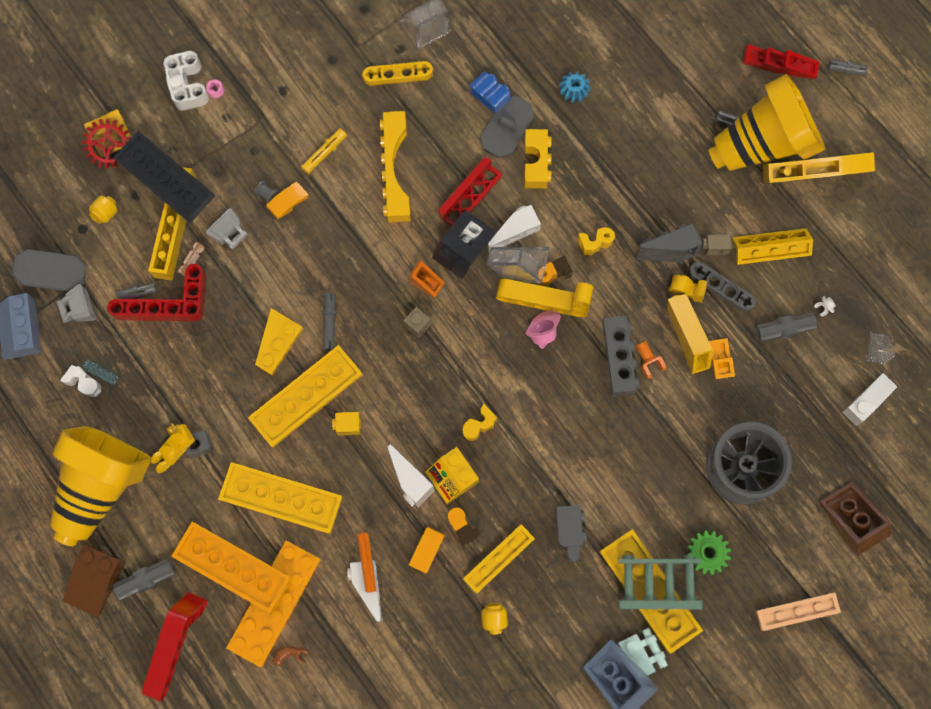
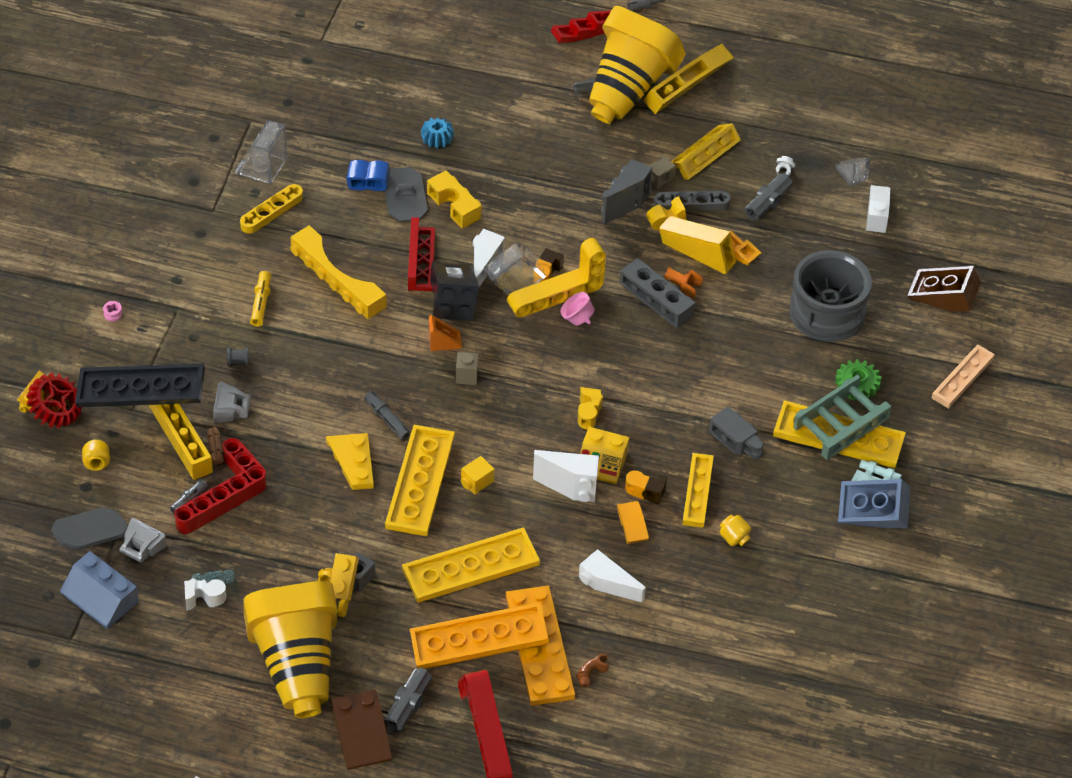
camera: 45 degrees left, 25 degrees down
white beam [164,51,209,110] -> none
light orange slope [266,182,309,219] -> none
orange axle [358,533,377,593] -> none
yellow leg [577,228,615,256] -> none

